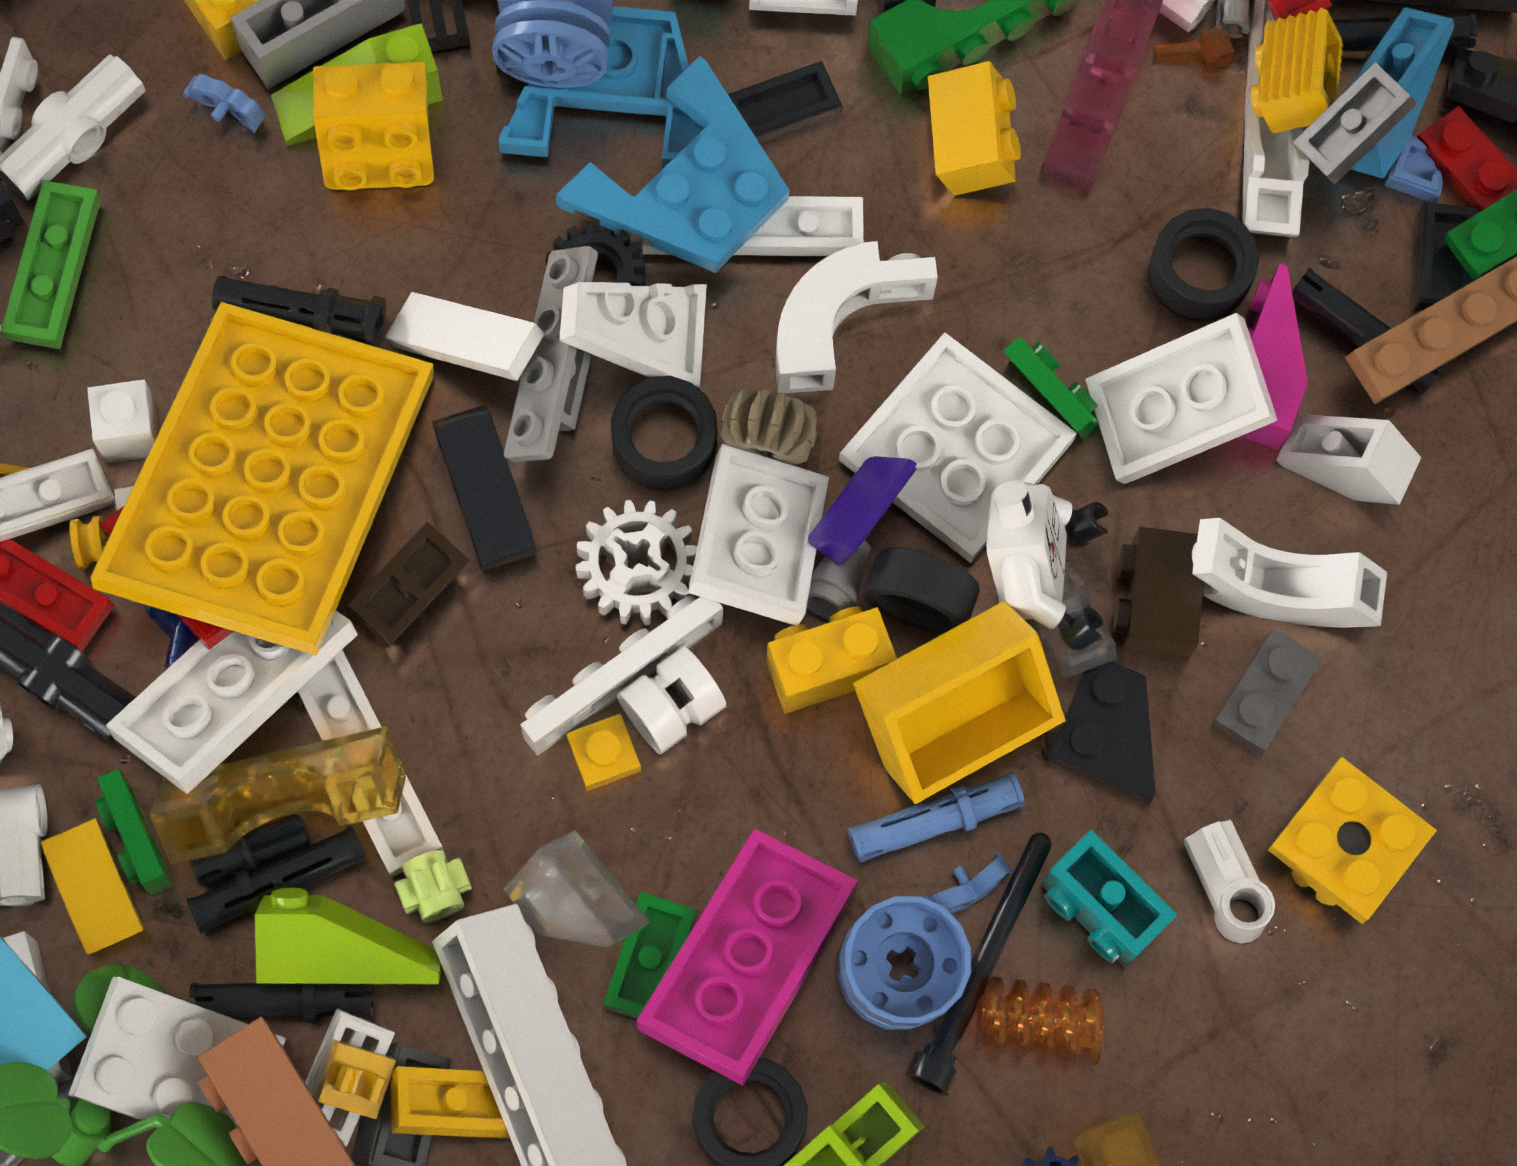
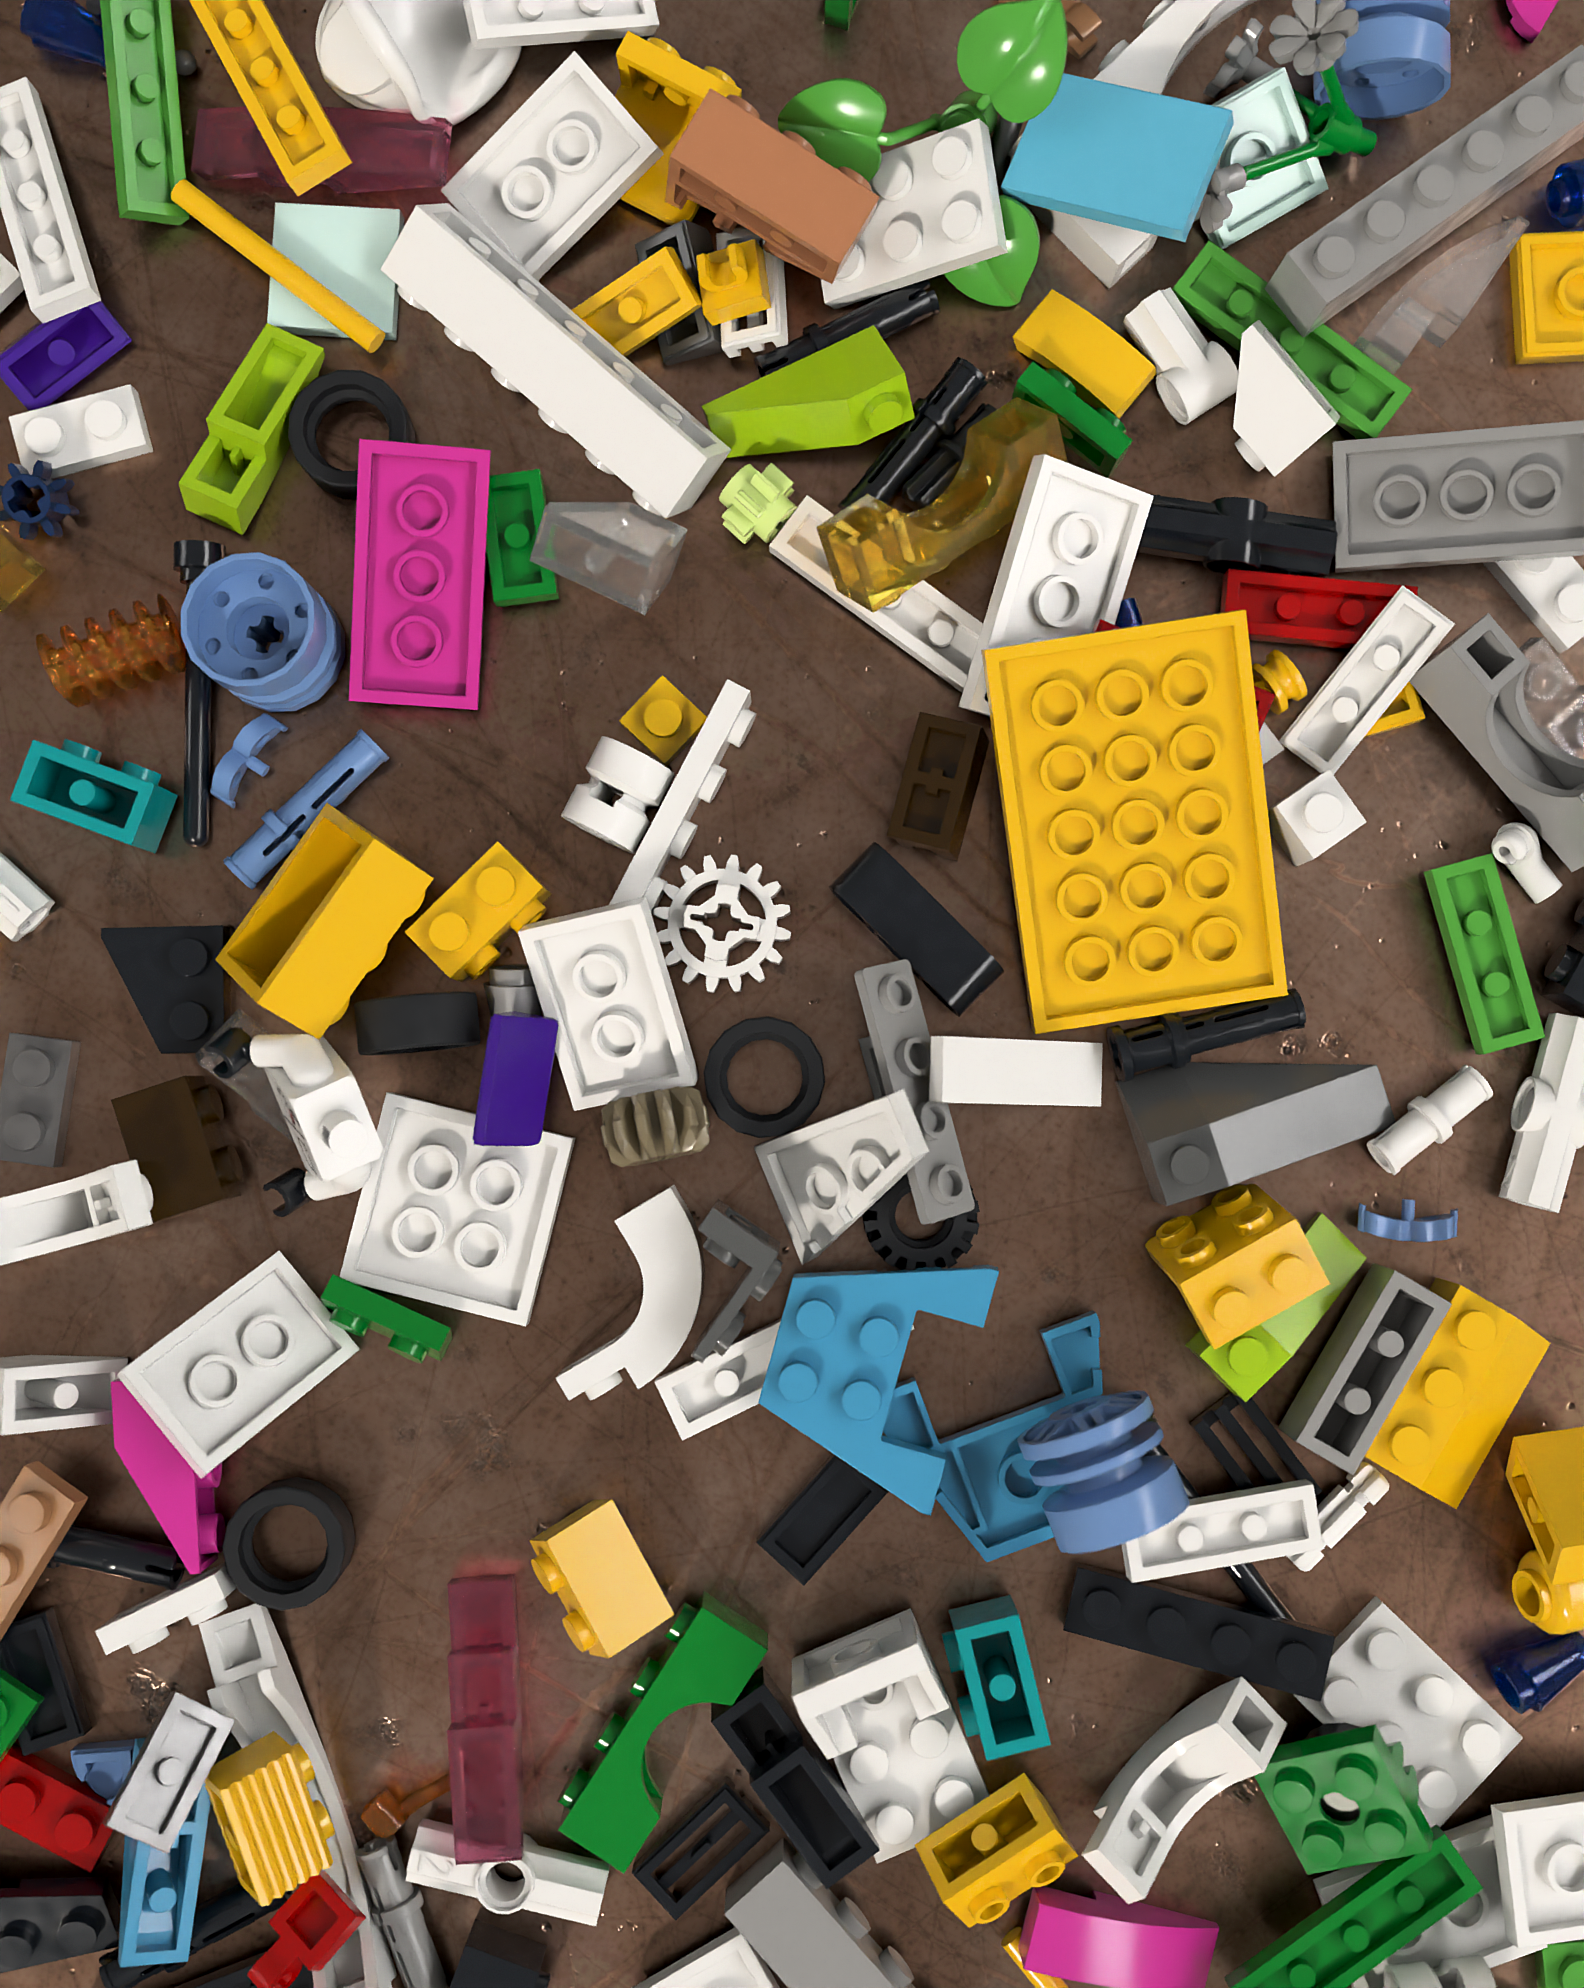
camera: 160 degrees right, 15 degrees up
none -> white plate [95,1563,237,1655]
none -> dark grey bracket [691,1199,783,1363]
none -> dark grey wedge [1115,1062,1396,1206]
none -> white pin [1367,1065,1493,1175]

